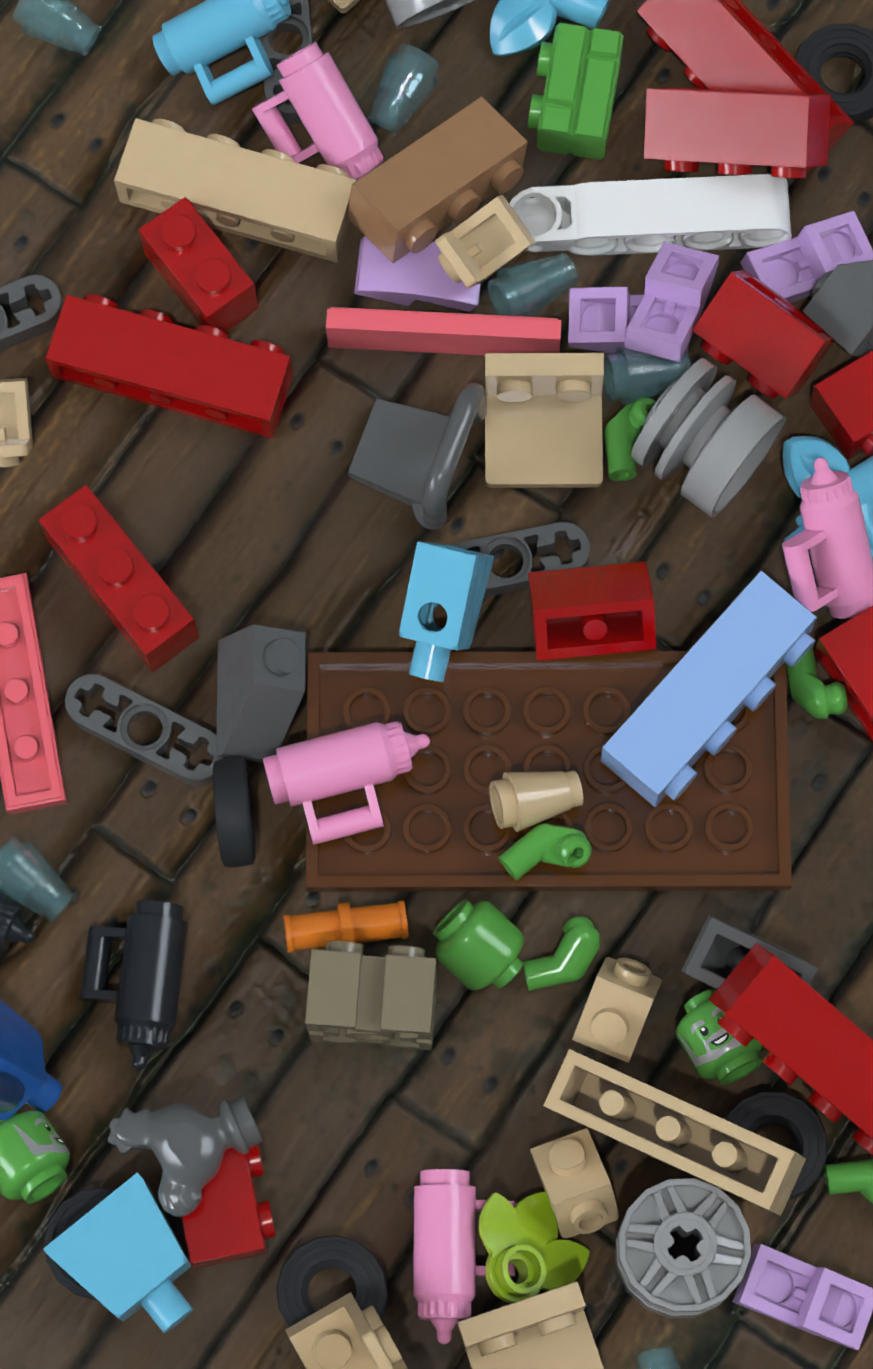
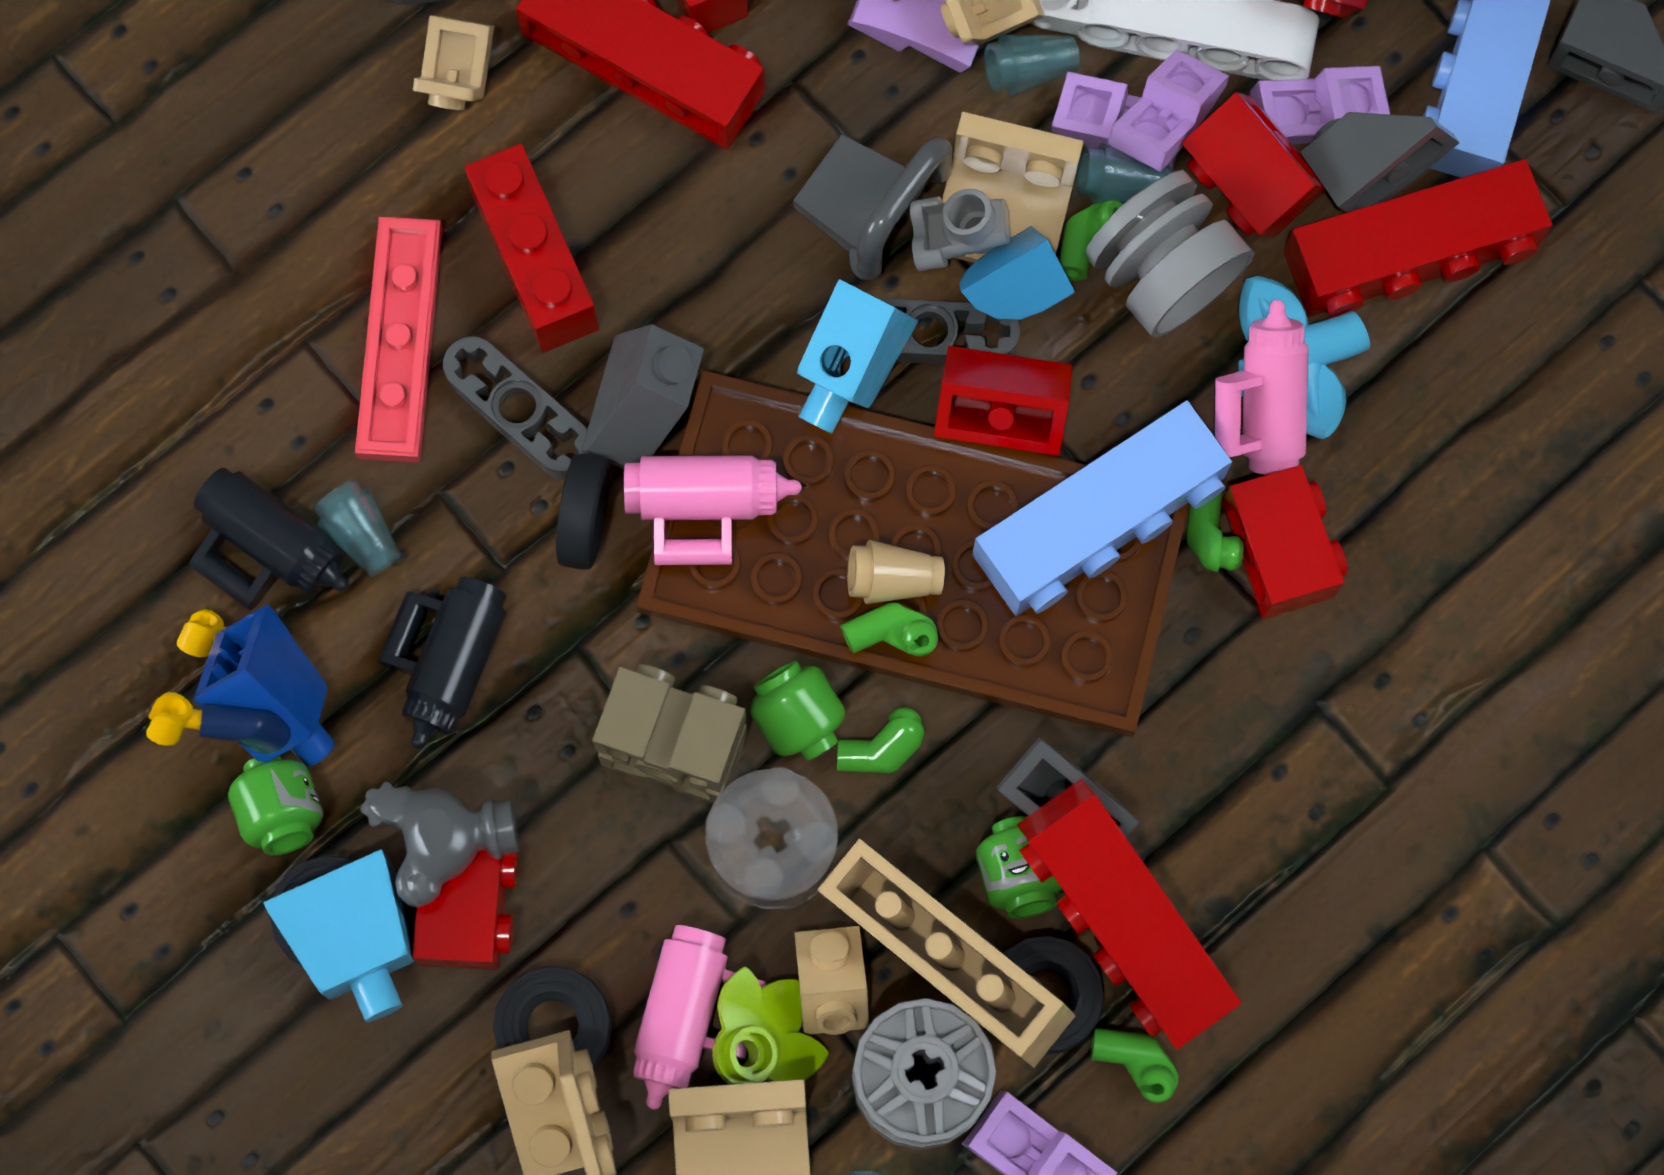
camera: 10 degrees right, 0 degrees up
orange pin [283,900,408,953] -> none
coral tile [326,307,561,355] -> none
tan bracket [572,957,662,1063] -> none
none -> clear brick [706,767,838,910]
none -> light grey plate [910,188,1010,272]
none -> dark azure brick [959,226,1075,320]

